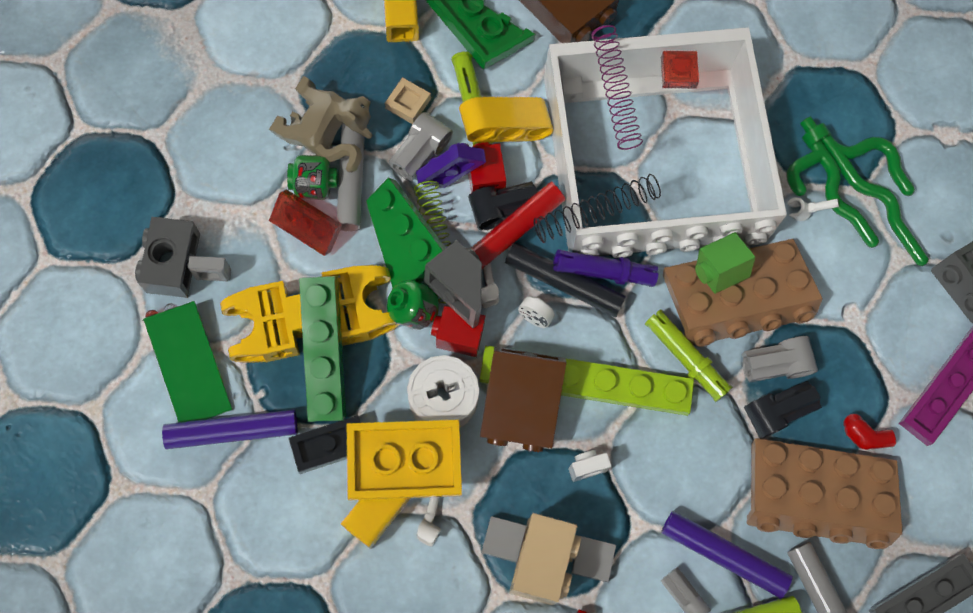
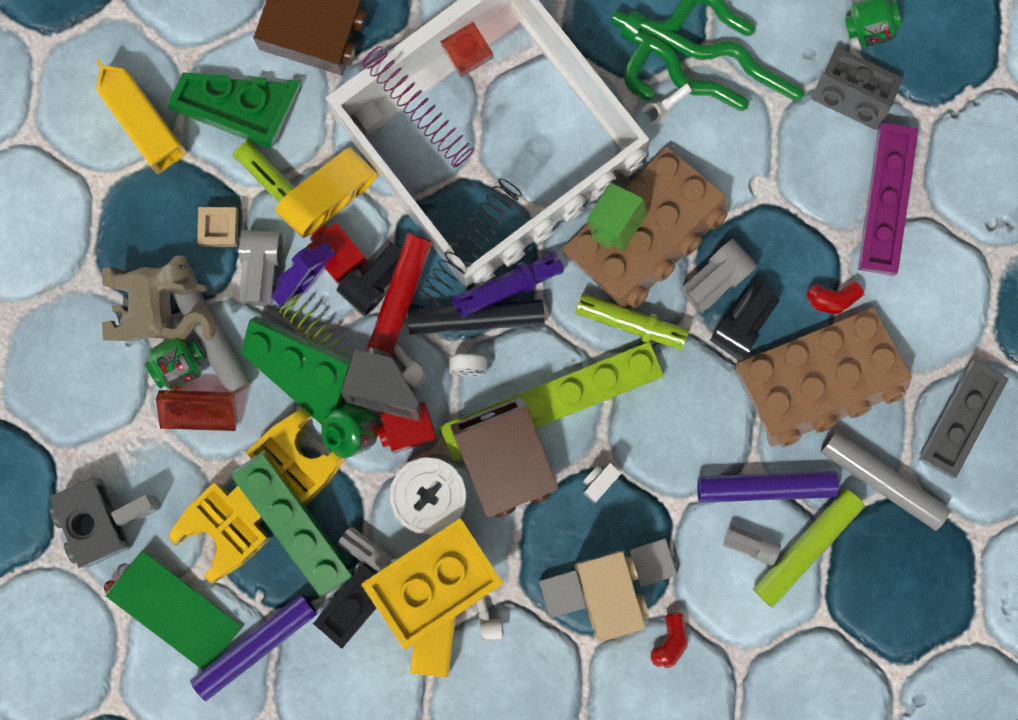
camera: 25 degrees left, 10 degrees up
none -> light grey piece [338,526,394,573]

